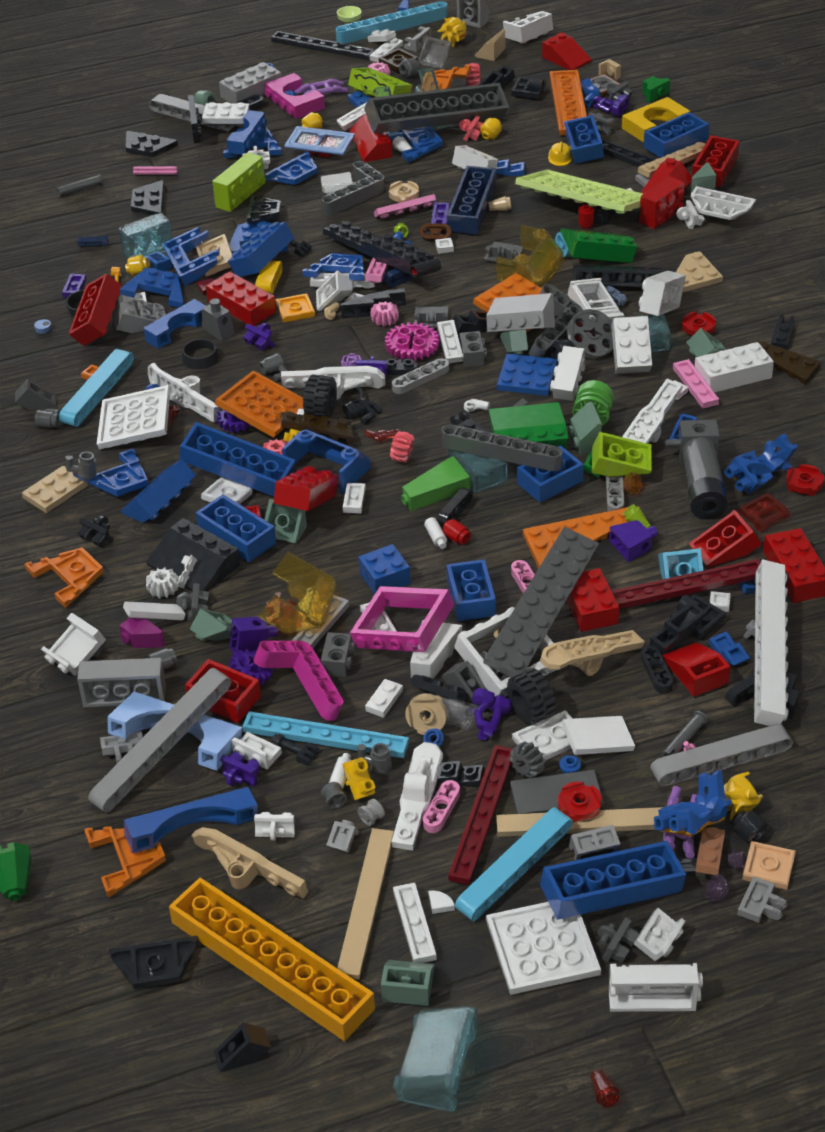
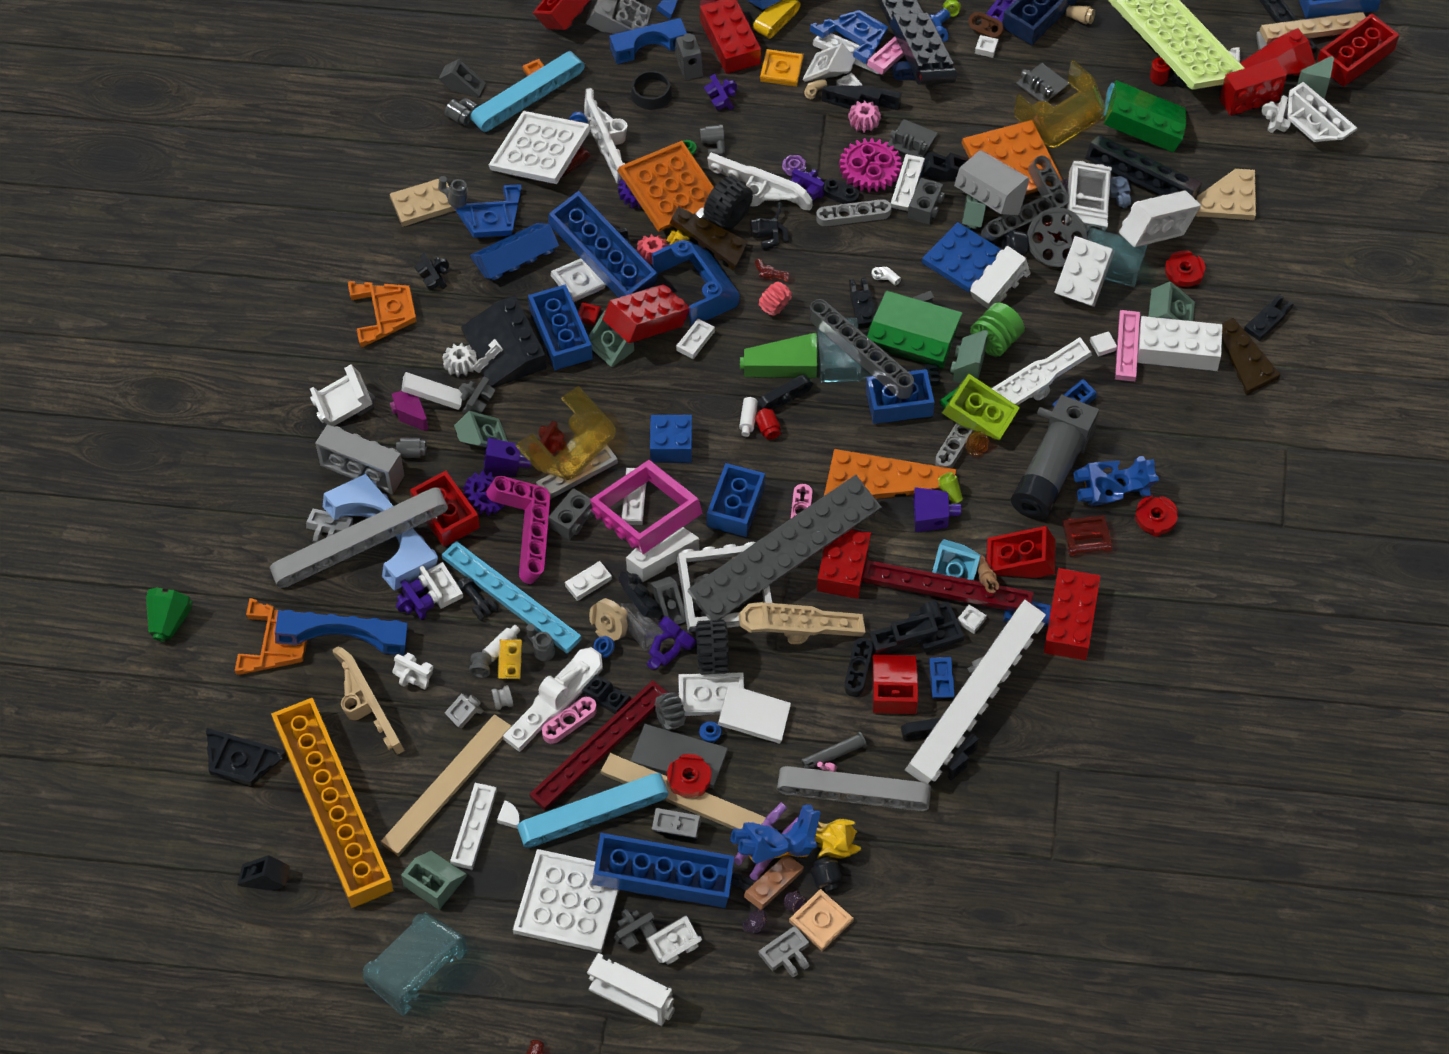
camera: 25 degrees right, 15 degrees up
none -> medium nougat pin [977,555,999,593]

